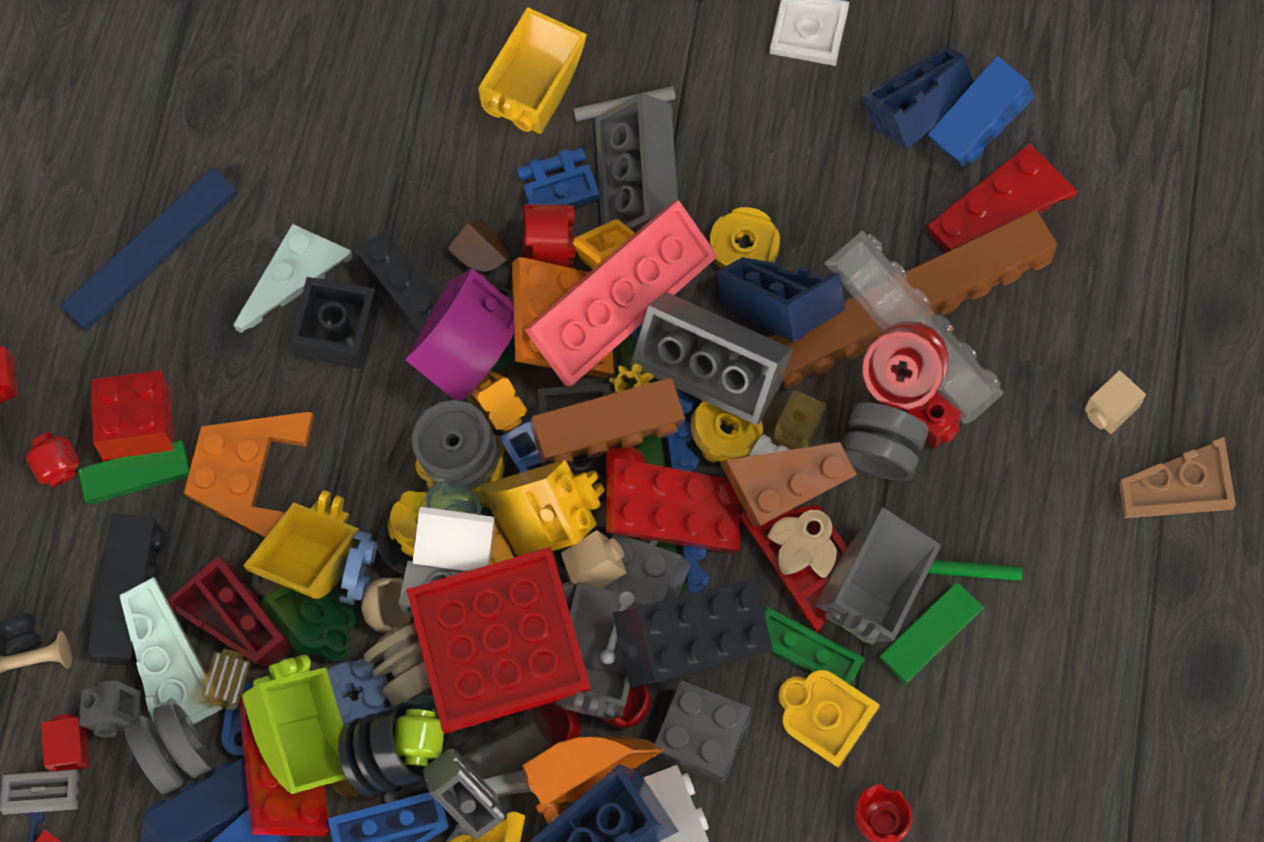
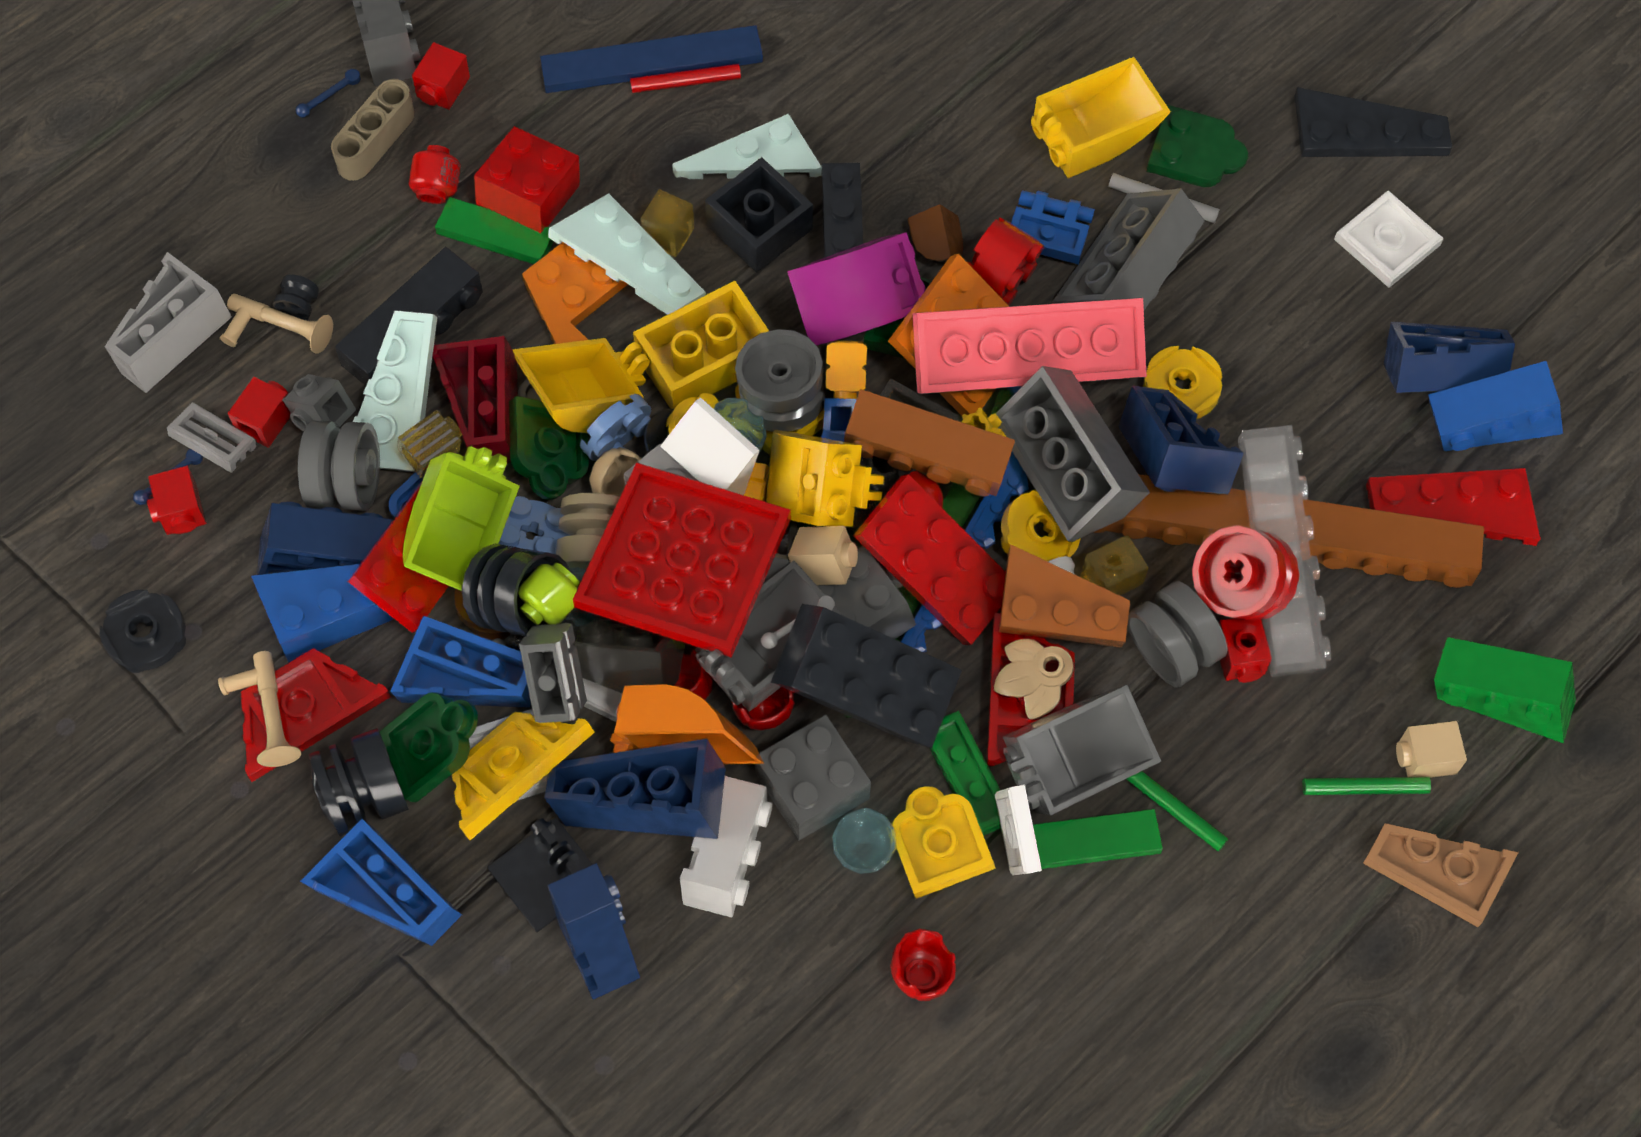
camera: 30 degrees right, 5 degrees down
light orange slope [573,219,635,269] -> none
none -> light aqua wing [548,193,706,315]
none -> red bar [630,64,741,93]
none -> yellow brick [633,281,769,409]
none -> clear yellow brick [641,189,694,257]
none -> clear light blue hair [832,808,897,874]
none -> white tile [995,785,1042,875]
none -> dark green plate [1146,105,1248,187]
none -> green bar [1302,777,1431,795]
none -> green wedge [1434,637,1576,744]

